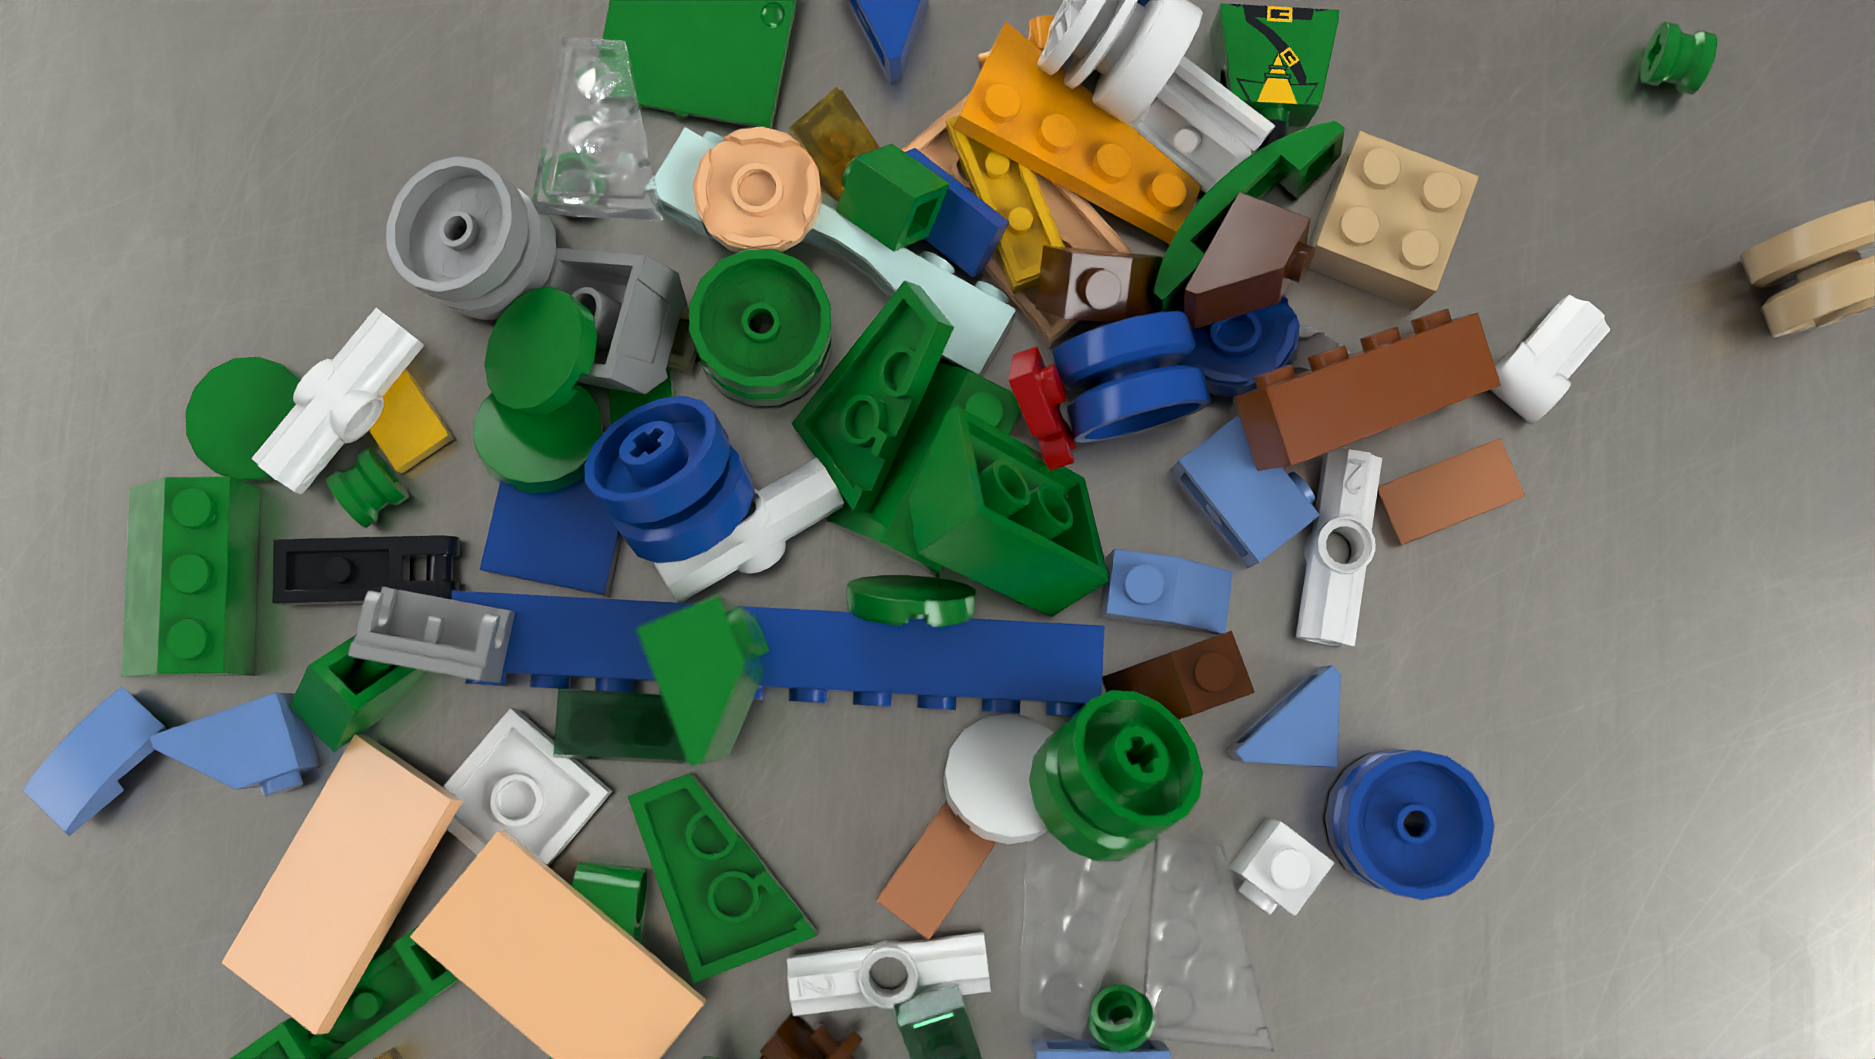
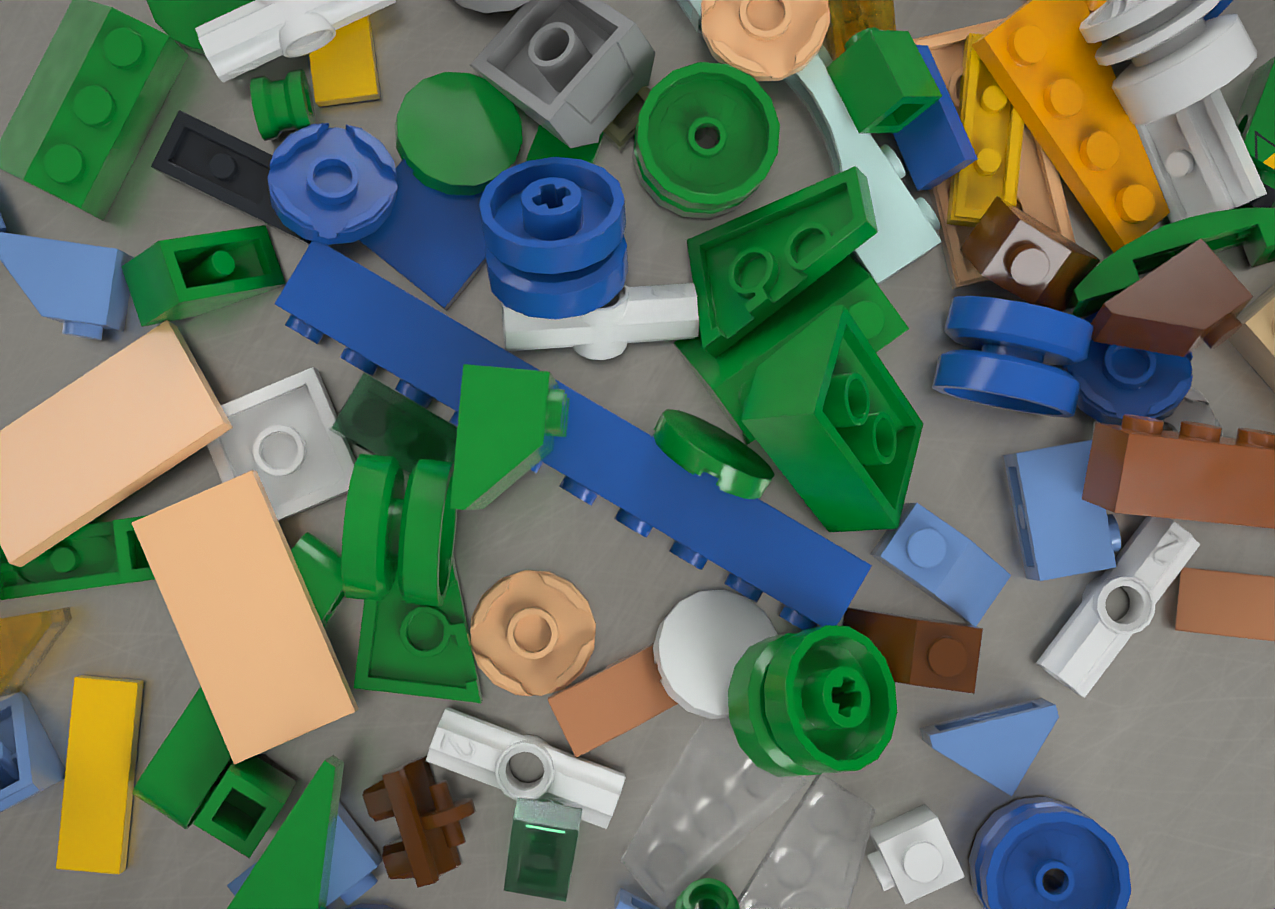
camera: 30 degrees right, 5 degrees up
light grey hinge [348,587,515,683] -> none
green tile [484,286,597,416] -> none
red plate [1008,346,1076,471] -> none
none -> blue tile [268,123,397,245]
none -> green wheel [341,454,457,606]
none -> light nougat tile [470,570,596,696]

